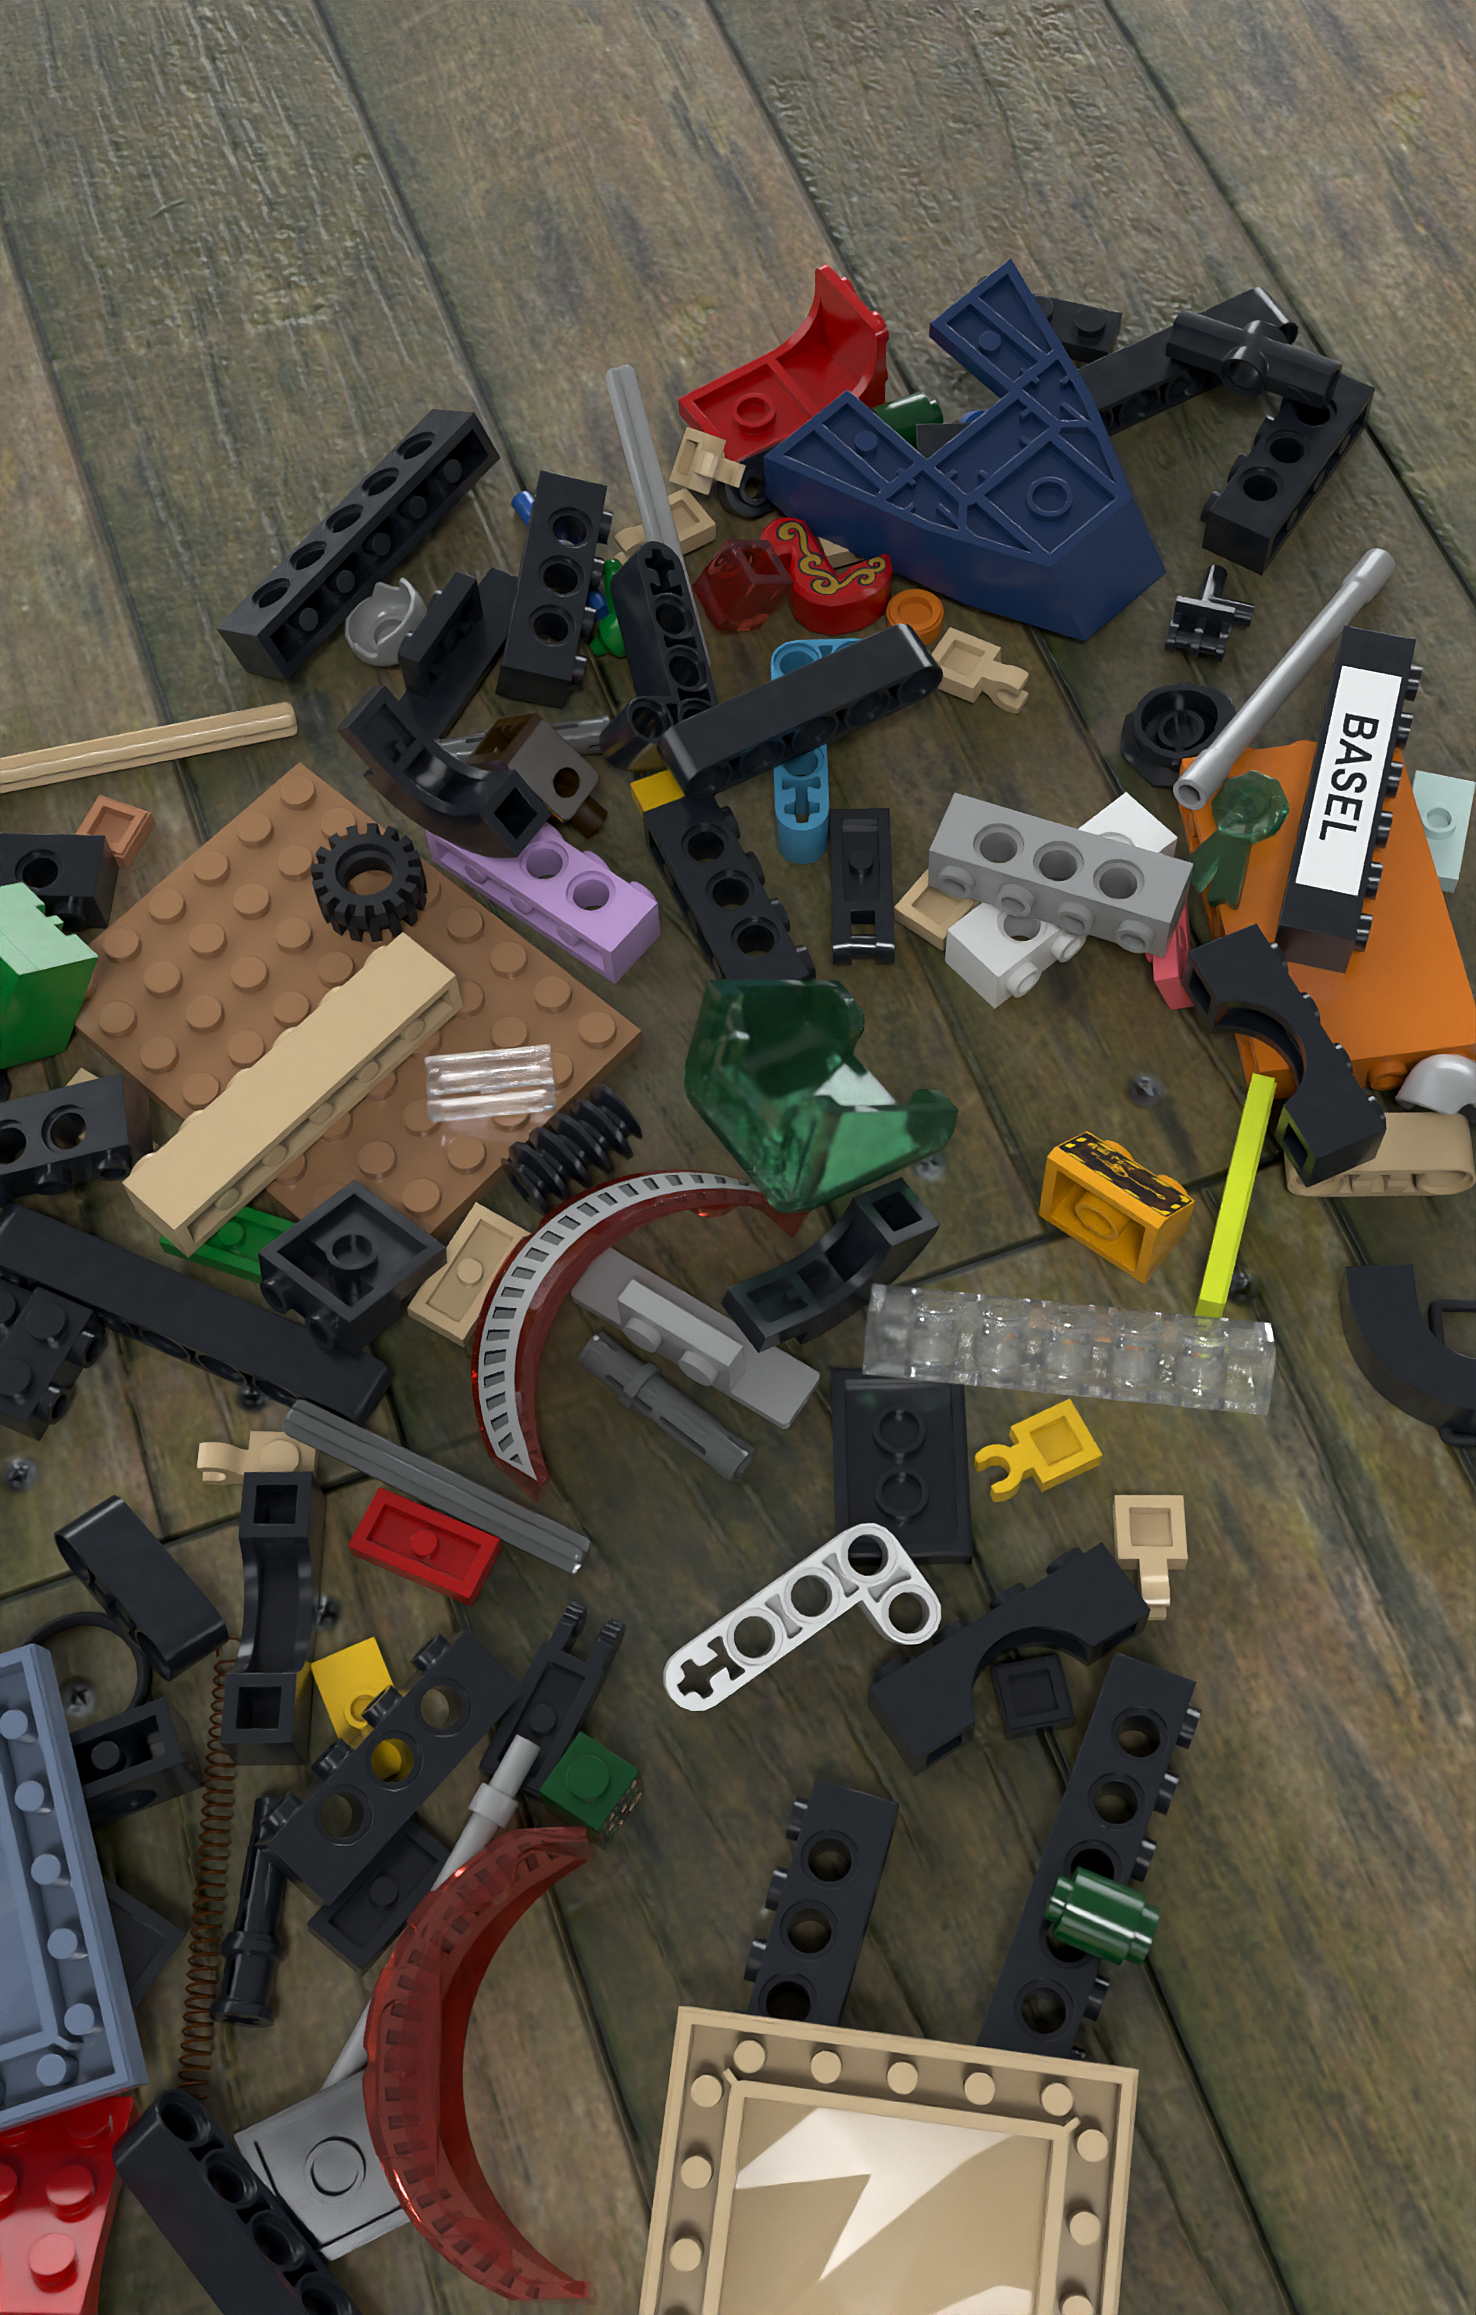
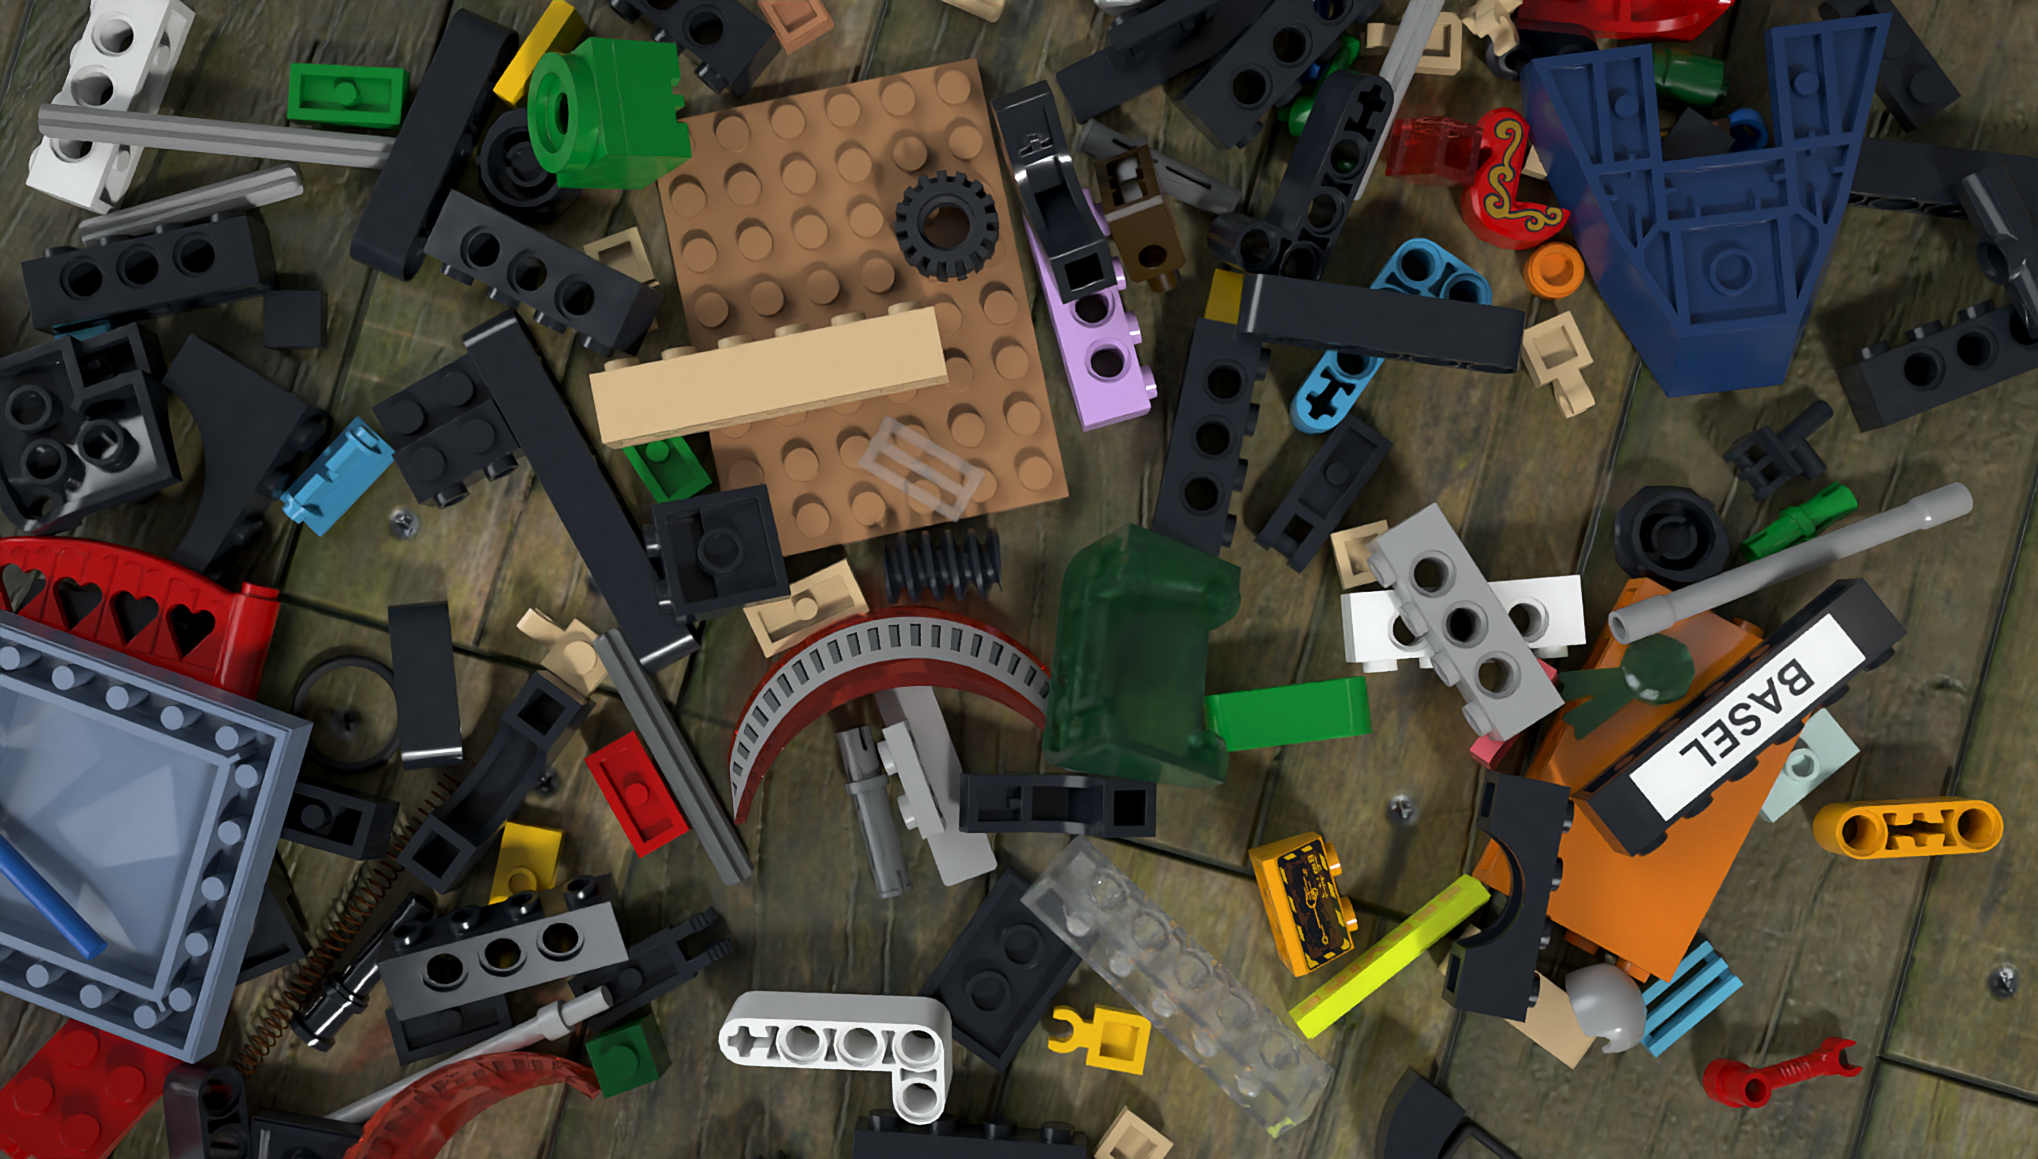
camera: 30 degrees right, 25 degrees up
none -> green beam [1202,676,1373,753]
none -> green pin [1739,481,1858,563]

